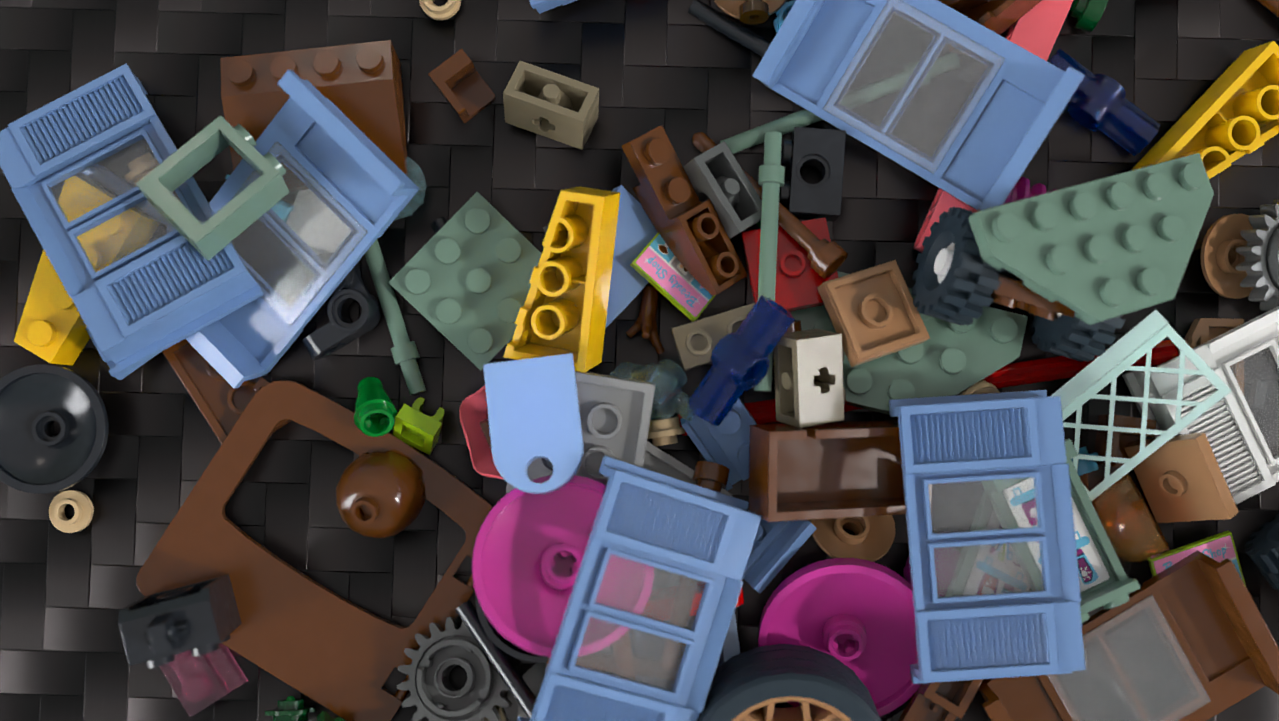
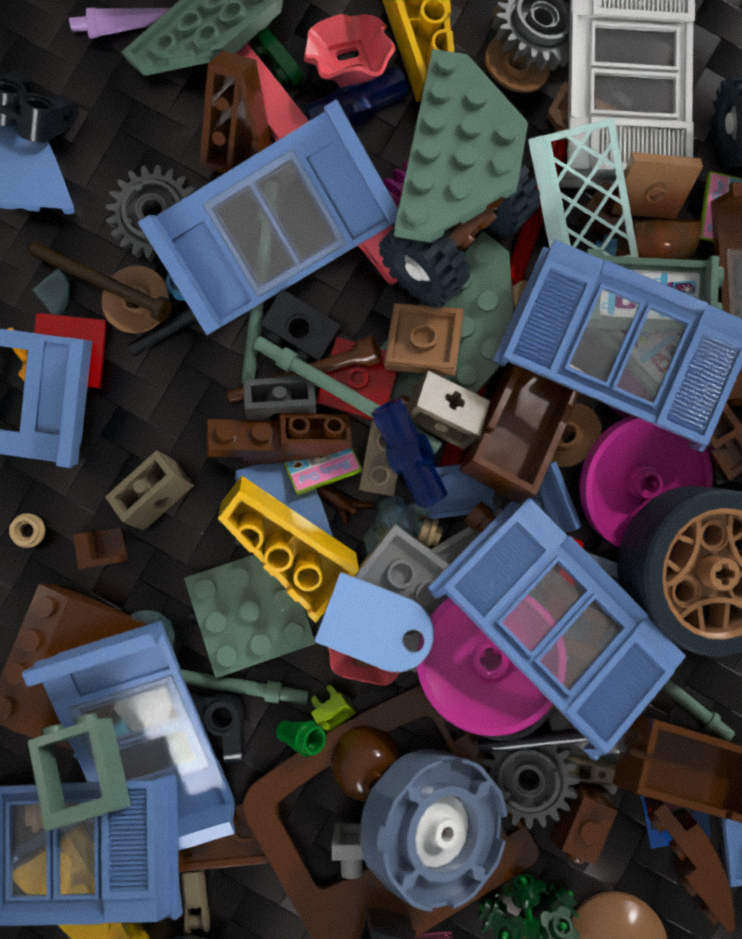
camera: 65 degrees left, 0 degrees up
none -> dark tan bar [181,869,210,934]
none -> coral piece [304,14,395,88]
none -> light grey tile [332,822,364,879]
none -> sand blue piece [360,749,507,912]

